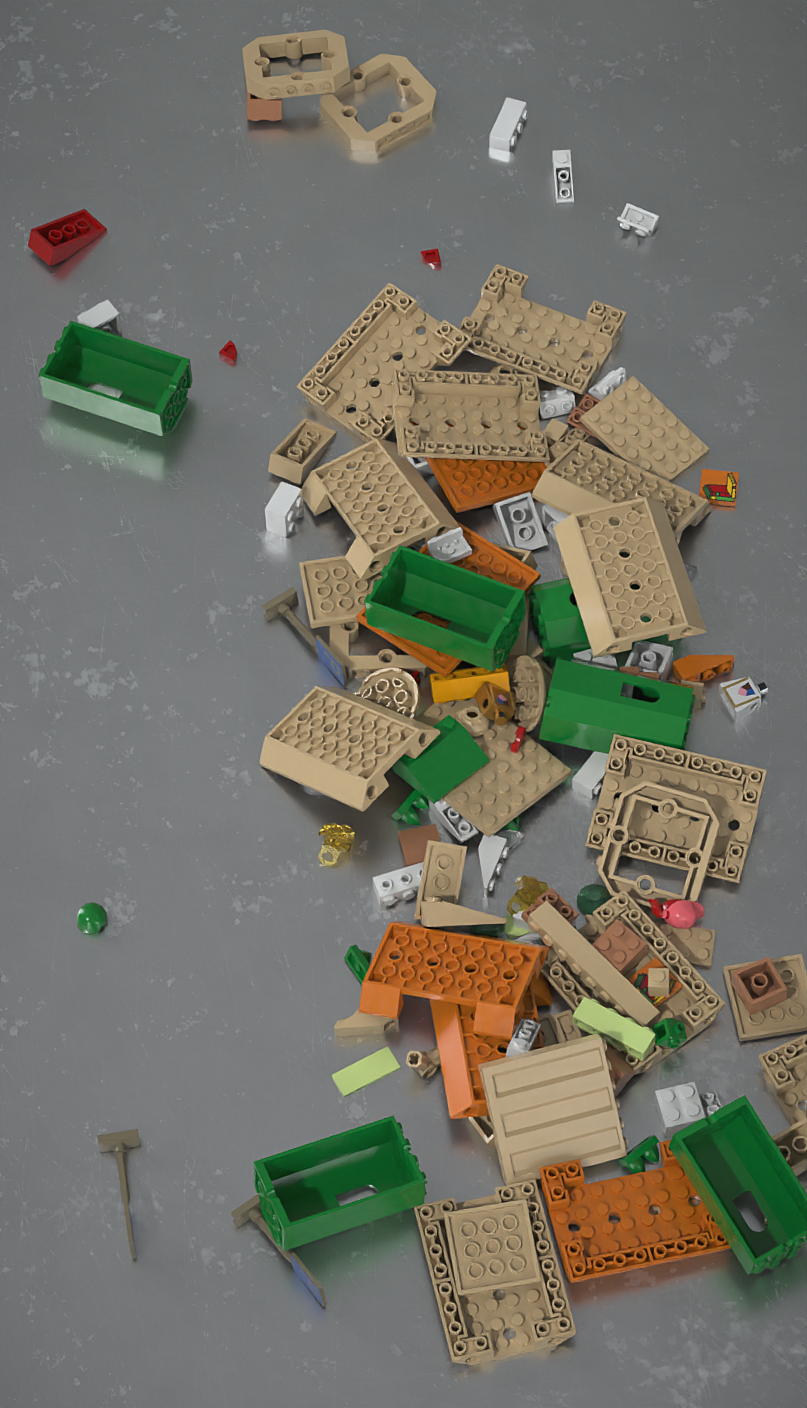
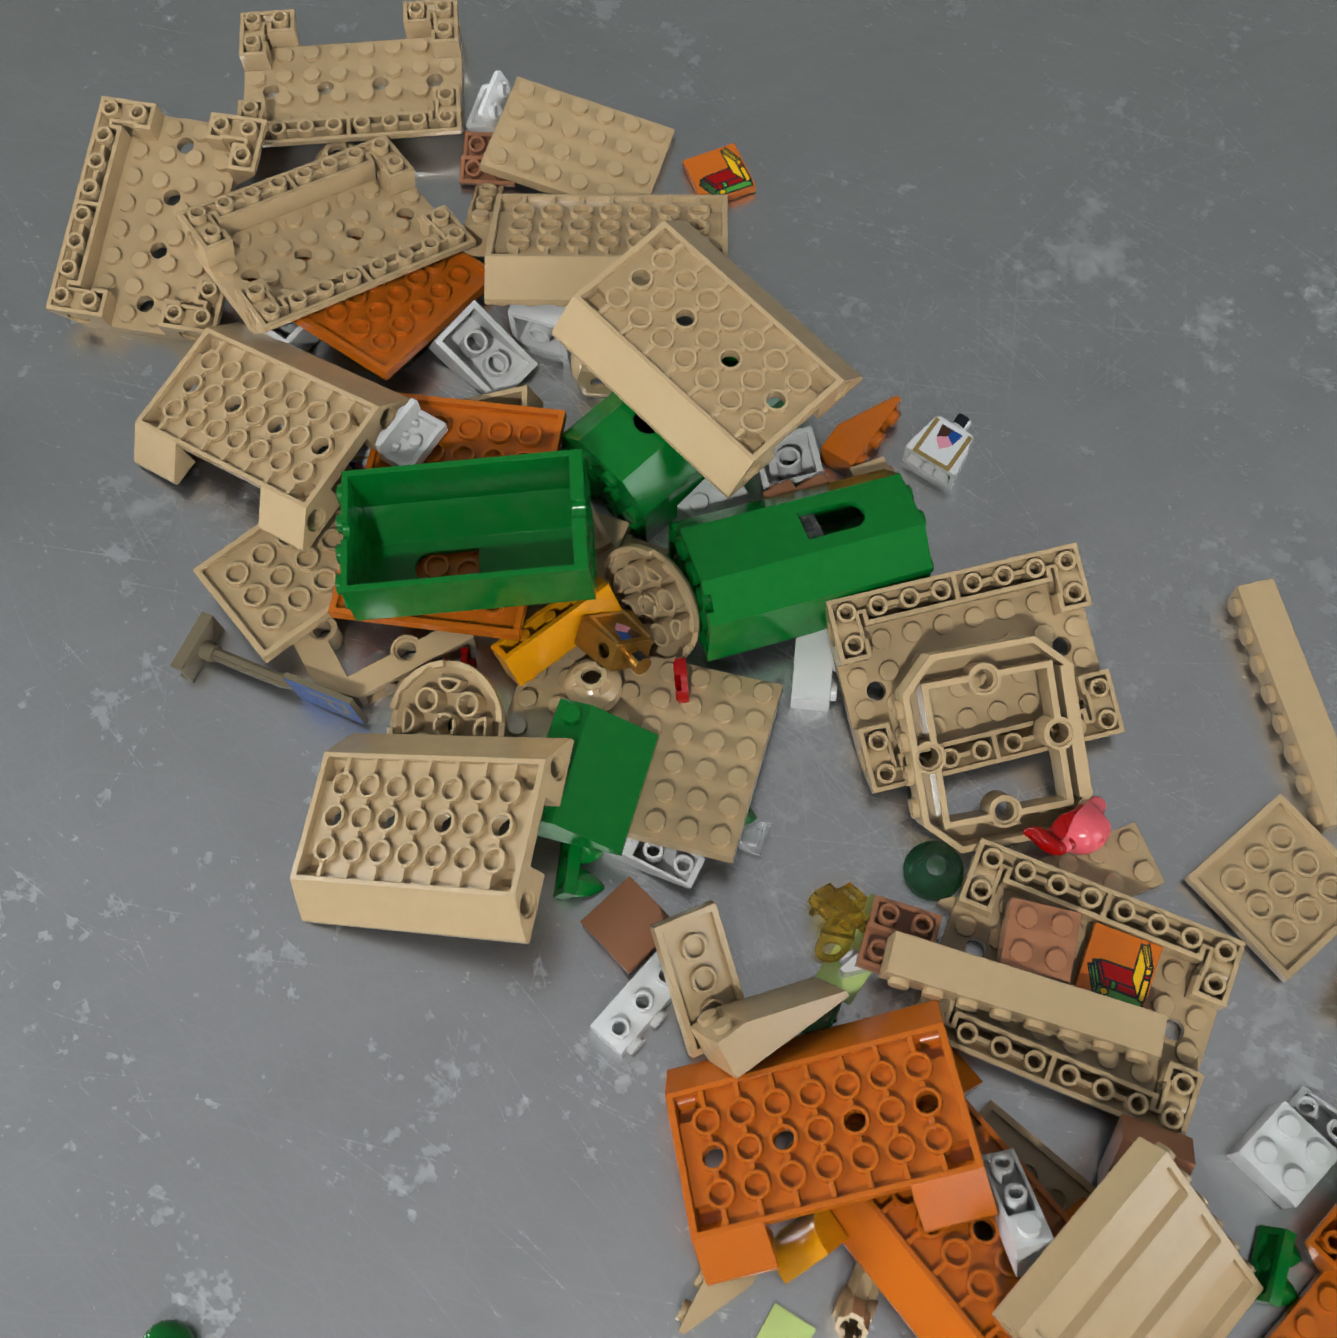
camera: 30 degrees left, 10 degrees up
white brick [265,482,305,538] -> none
tan slope [268,418,337,485] -> none
clear yellow piece [318,823,355,866] -> none
green tile [344,945,372,984] -> none
red tile [420,248,441,266] -> none
white slope [478,834,509,897] -> none
white bracket [539,387,575,419] -> none
tan brick [544,418,568,449] -> none
tan plate [552,1009,582,1042] -> none
yellowish green brick [572,997,656,1062] -> none
tan brick [648,968,670,997] -> none
green brick [652,1018,688,1049] -> none
nougat brick [731,957,787,1016] -> none
none -> light orange brick [774,1210,849,1284]

